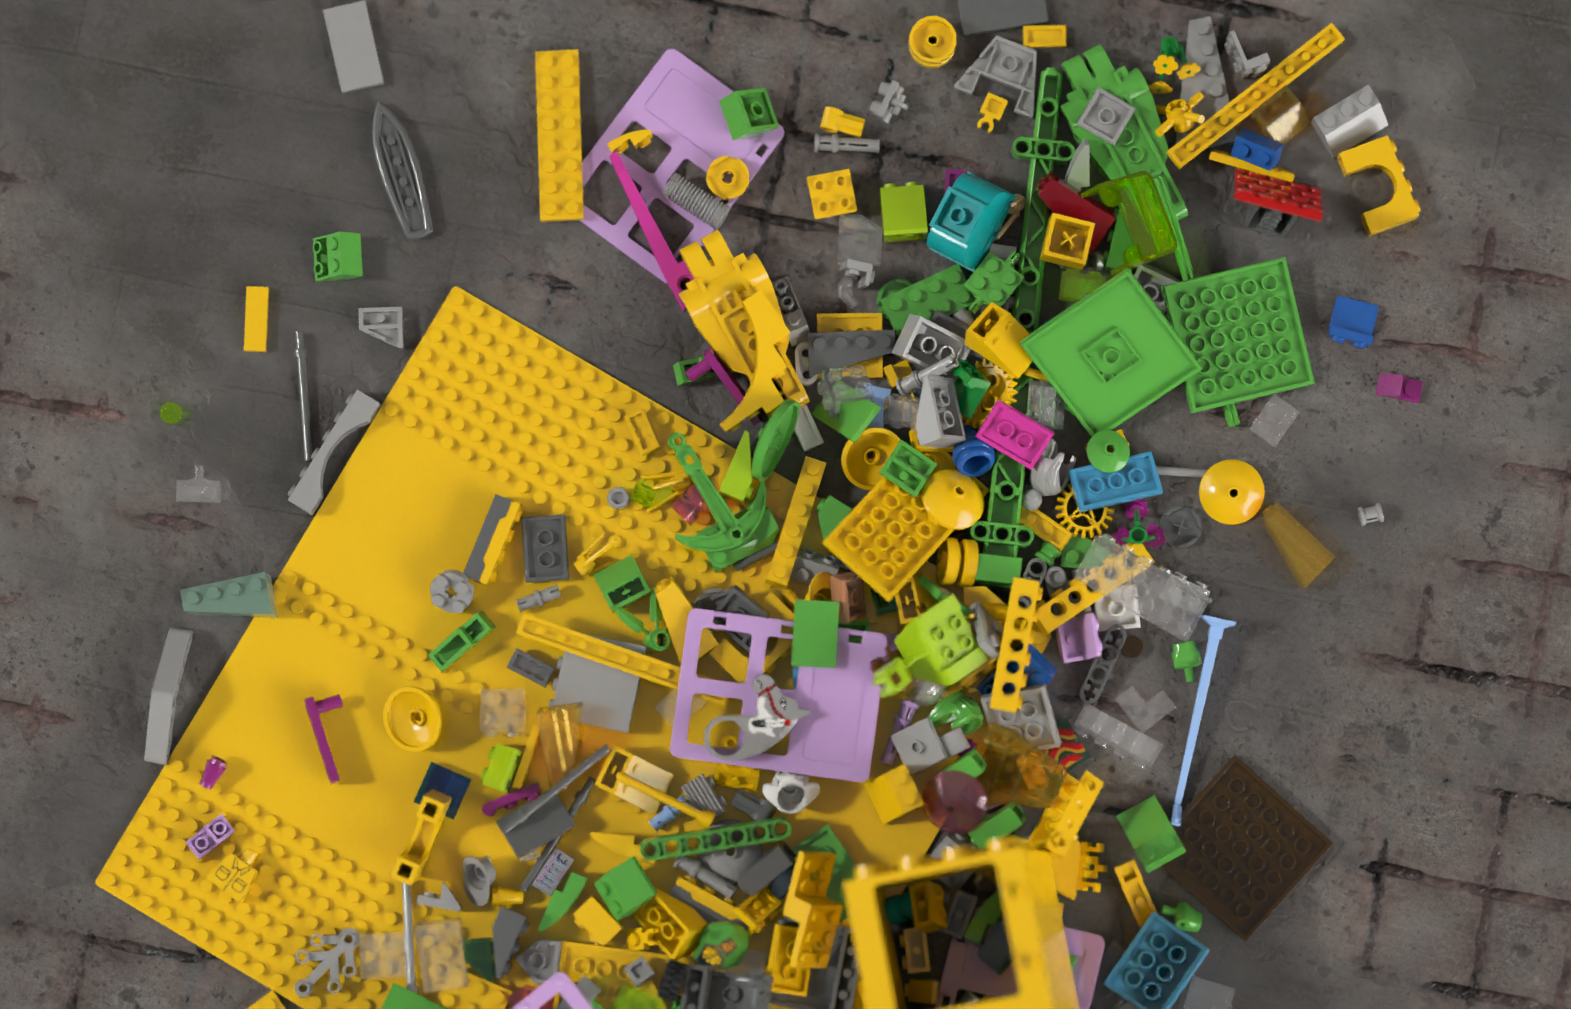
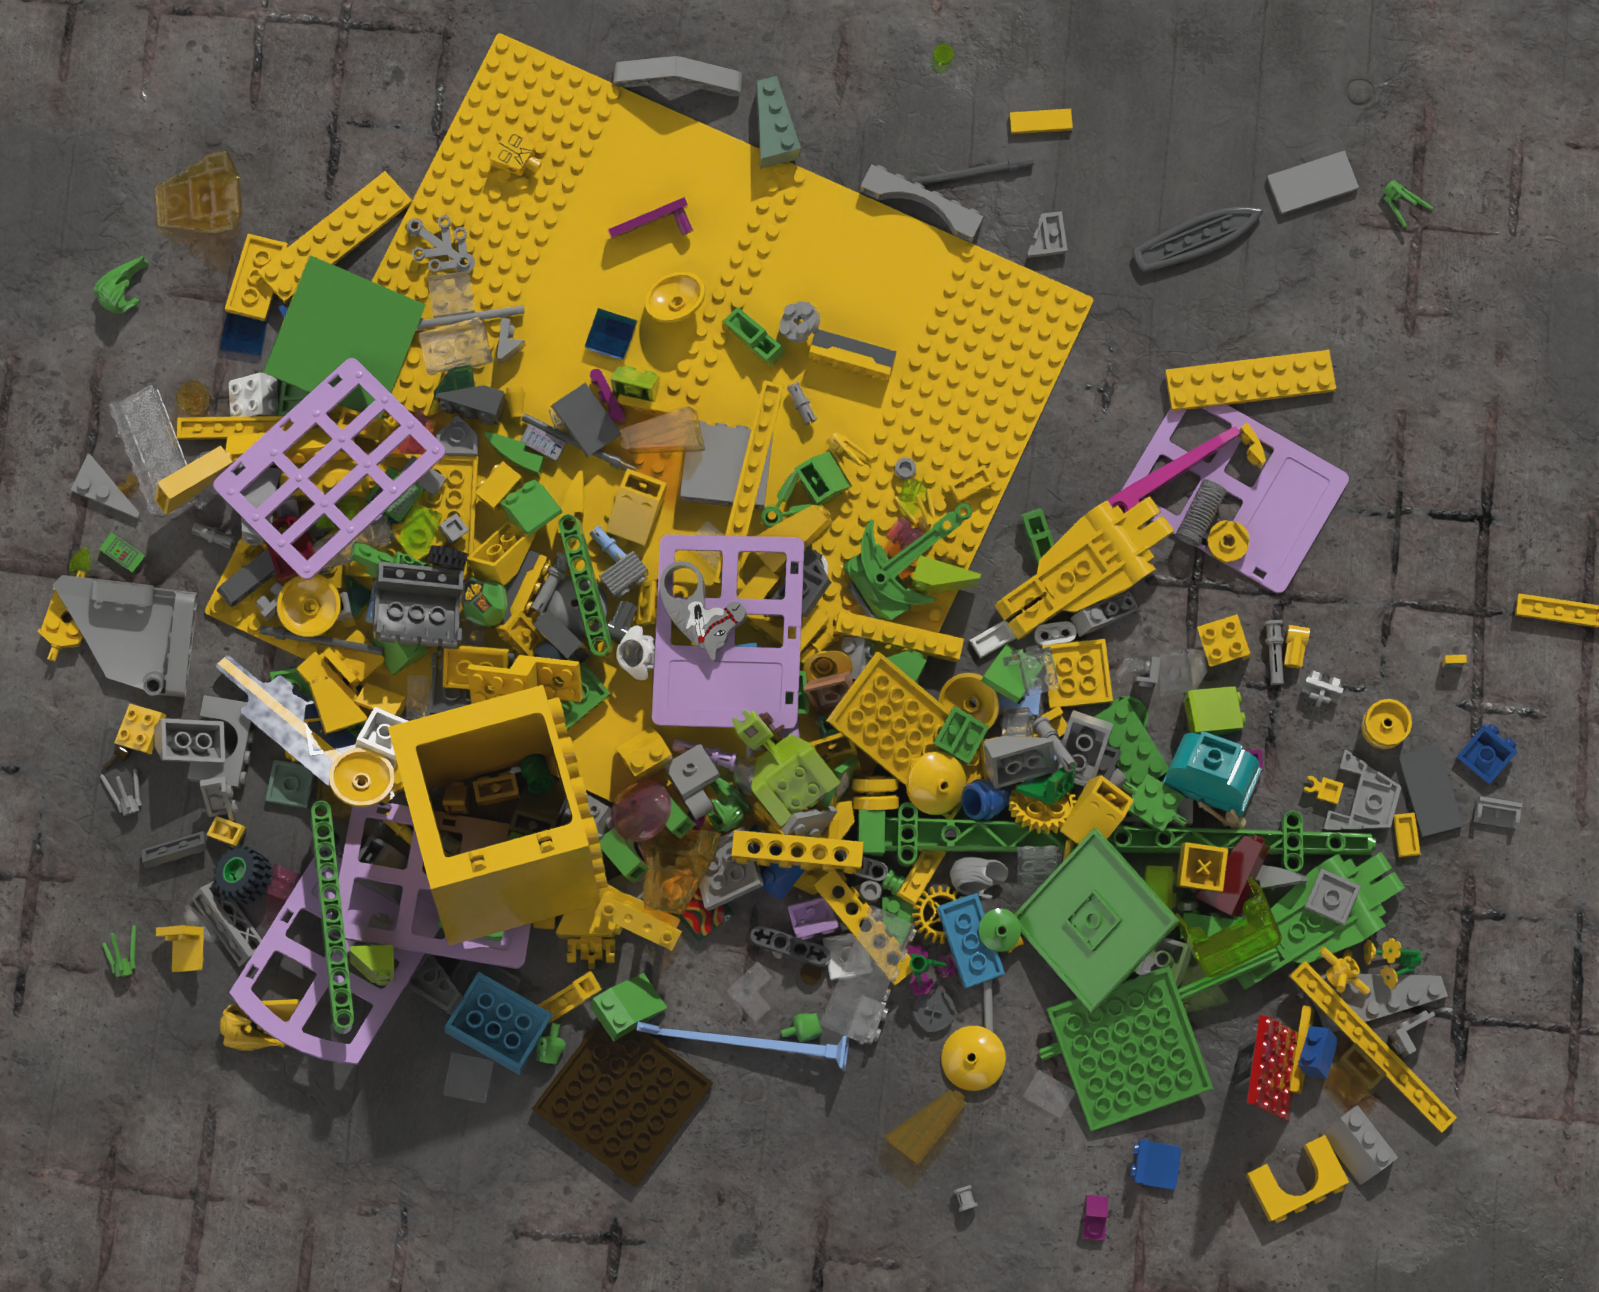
camera: 80 degrees right, 5 degrees down
clear plate [176,465,221,503] -> none
lavender slope [186,814,235,860] -> none
magenta cone [200,755,228,790] -> none
bright green slope [313,231,363,281] -> none
yellow arch [391,789,453,885] -> none
light grey piece [463,856,496,906] -> none
clear plate [480,689,525,737] -> none
dark grey bar [502,744,611,833] -> none
flat silver plate [506,648,556,688] -> none
dark grey tile [521,514,569,583] -> none
yellow piece [616,772,716,829] -> none
yellow plate [626,927,661,951] -> none
magenta piece [685,346,762,425] -> none
bright green slope [719,87,779,141] -> none
yellow arch [719,289,791,432] -> none
bright green dish [752,398,800,482] -> none
bright green tile [791,599,839,668] -> none
dark grey wing [807,329,895,377] -> none
yellow brick [909,881,947,933] -> none
dark pink tile [975,399,1055,470] -> none
light grey plate [1022,489,1043,511] -> none
clear brick [1072,703,1164,770] -> none

